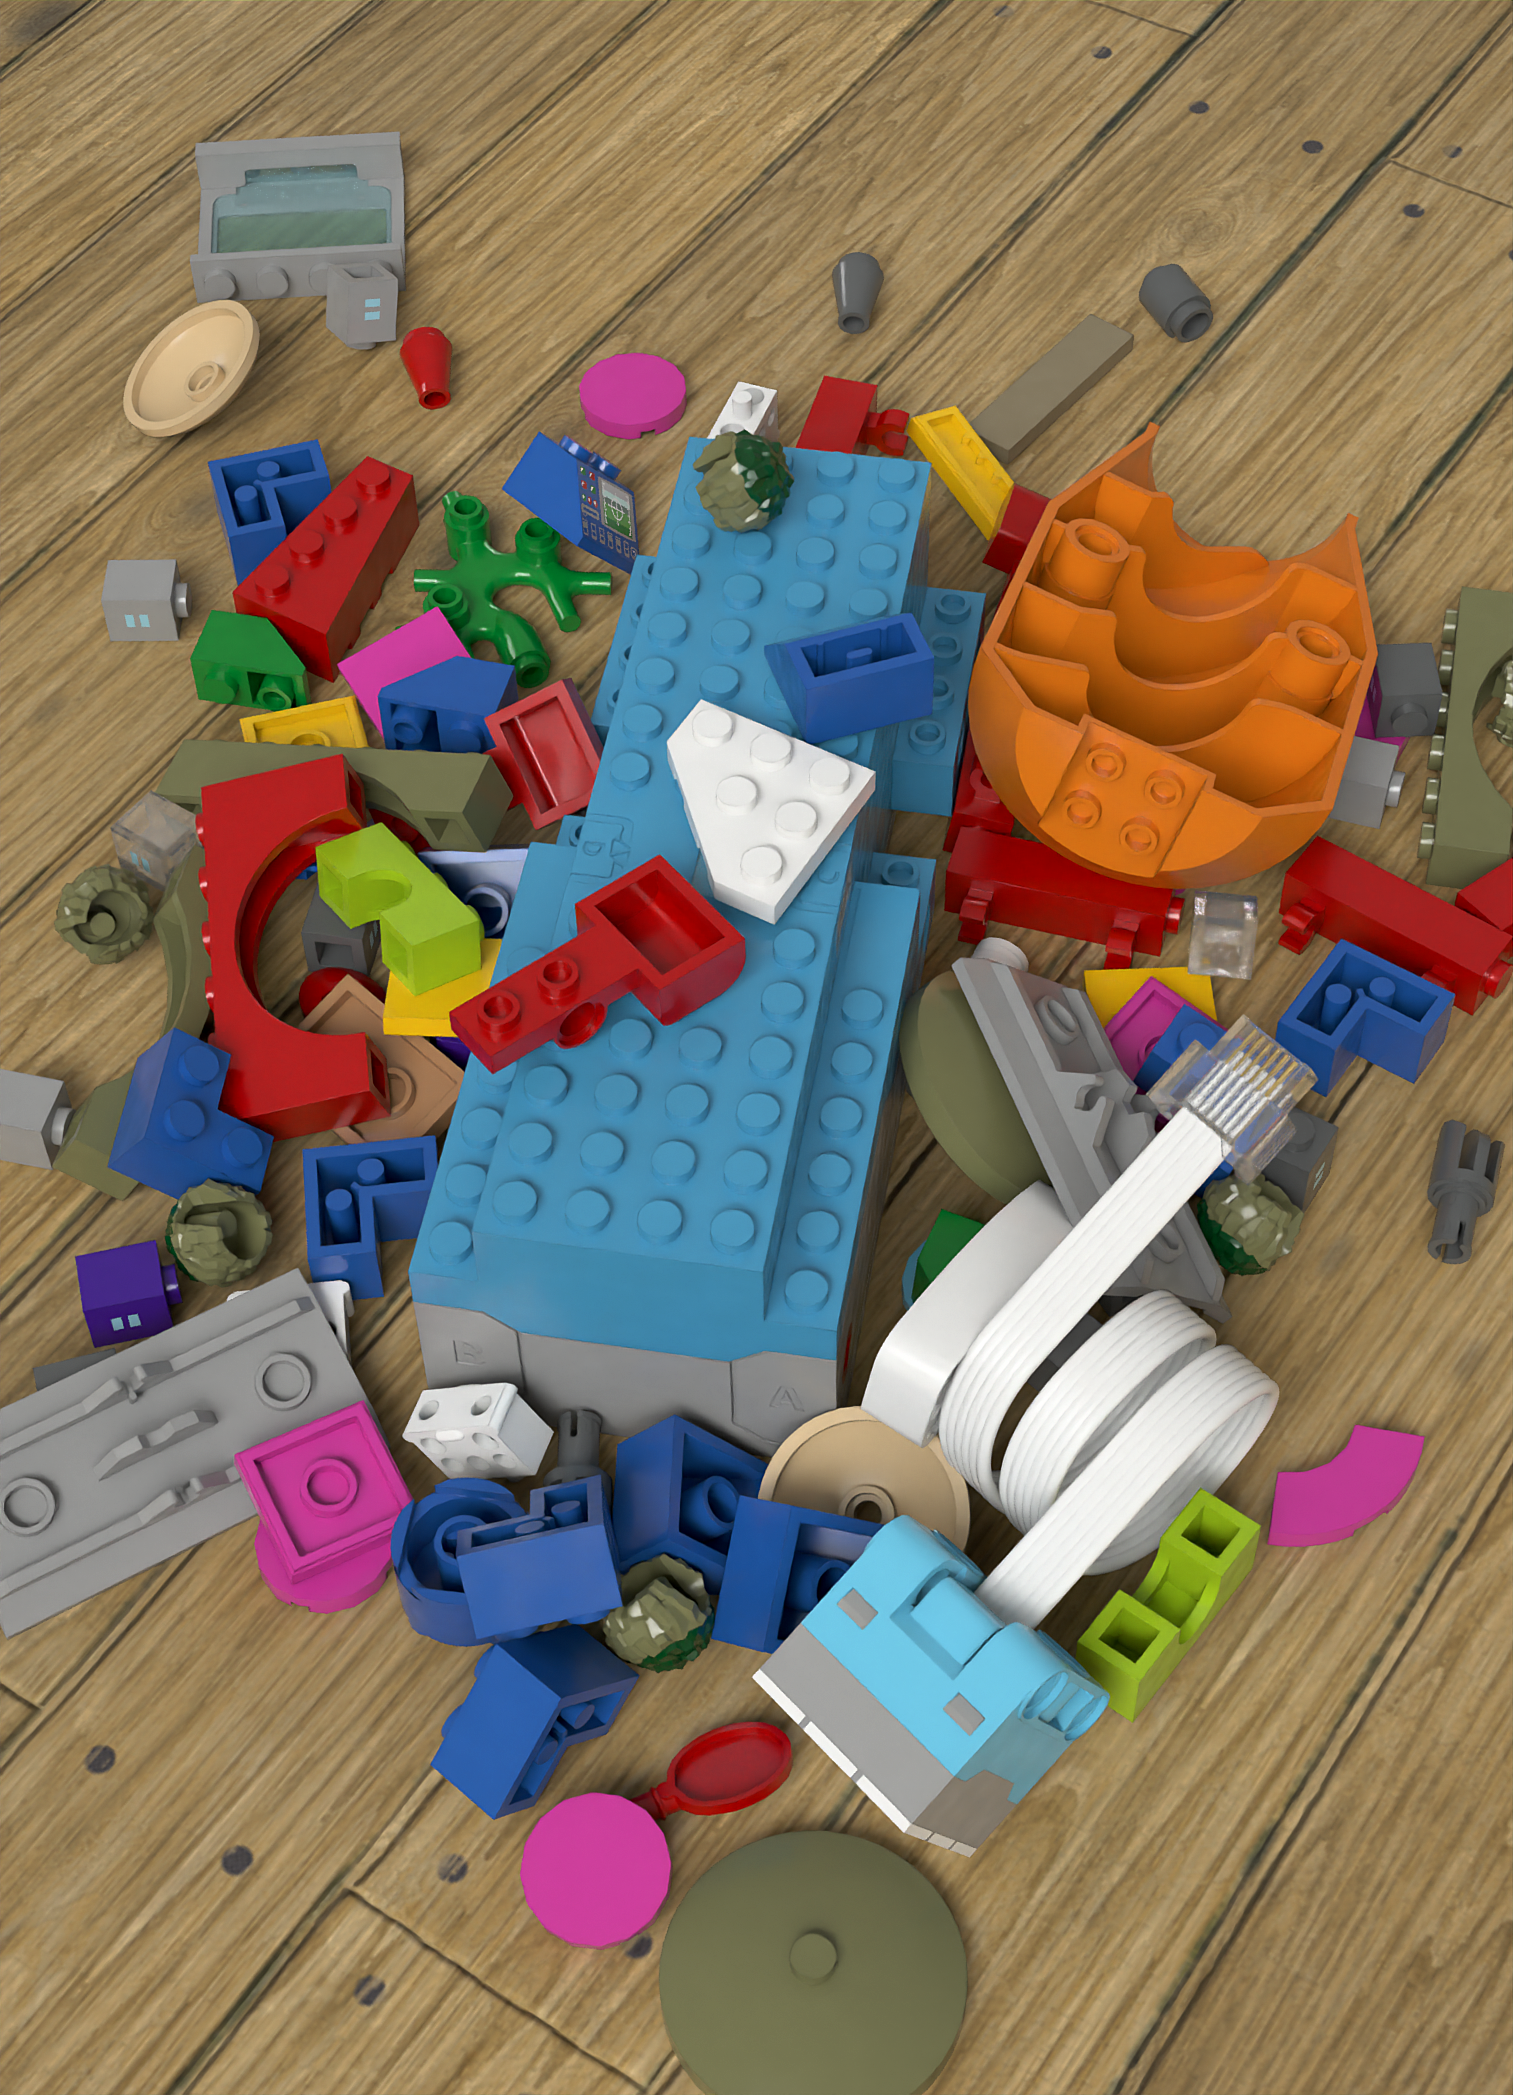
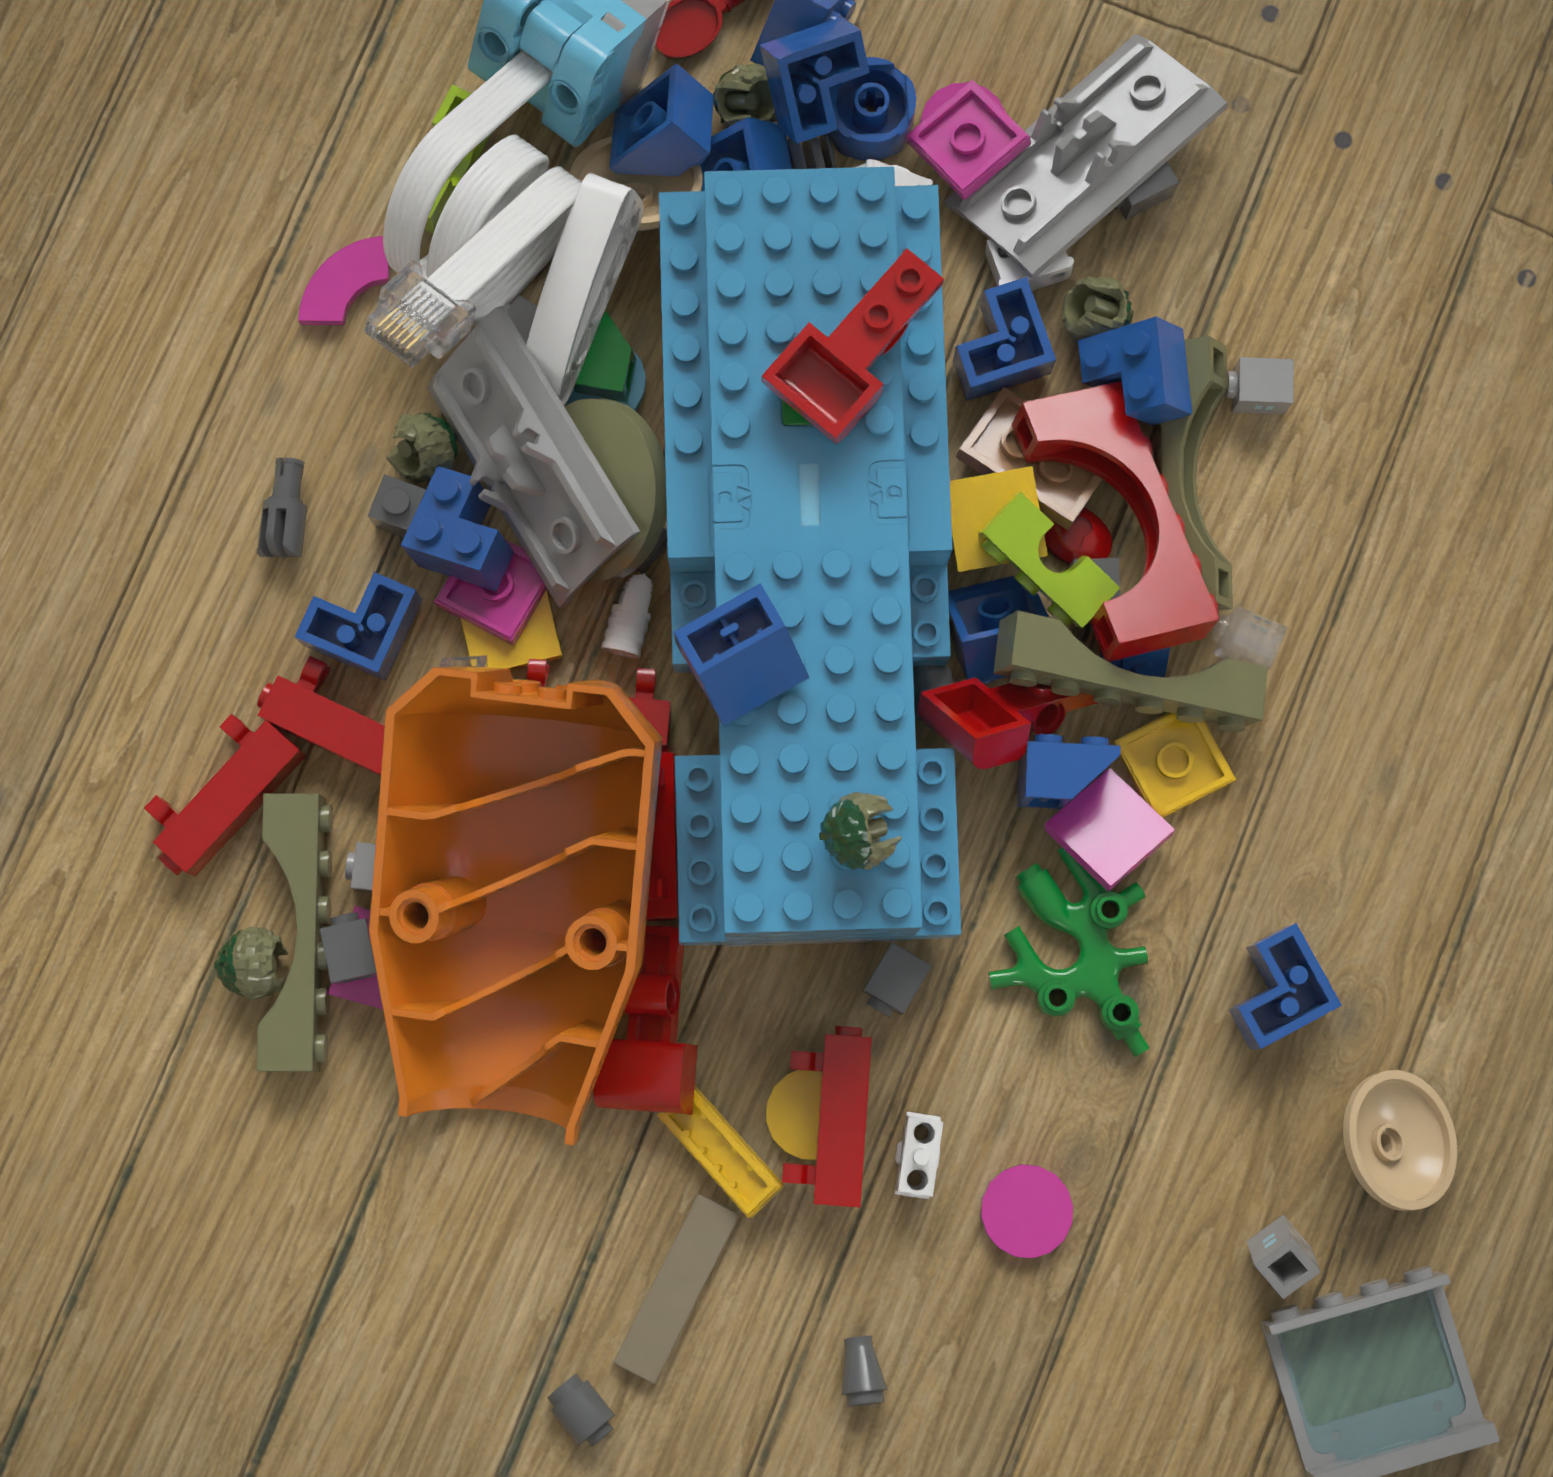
camera: 165 degrees right, 30 degrees up
olive piece [54,864,154,965] -> none
dark purple brick [75,1240,183,1348] -> none
light grey brick [101,559,192,641] -> none
green slope [190,610,312,712] -> none
red wedge [232,456,419,683] -> none
red cone [399,327,452,410] -> none
blue slope [502,432,639,575] -> none
white plate [667,699,876,925] -> none

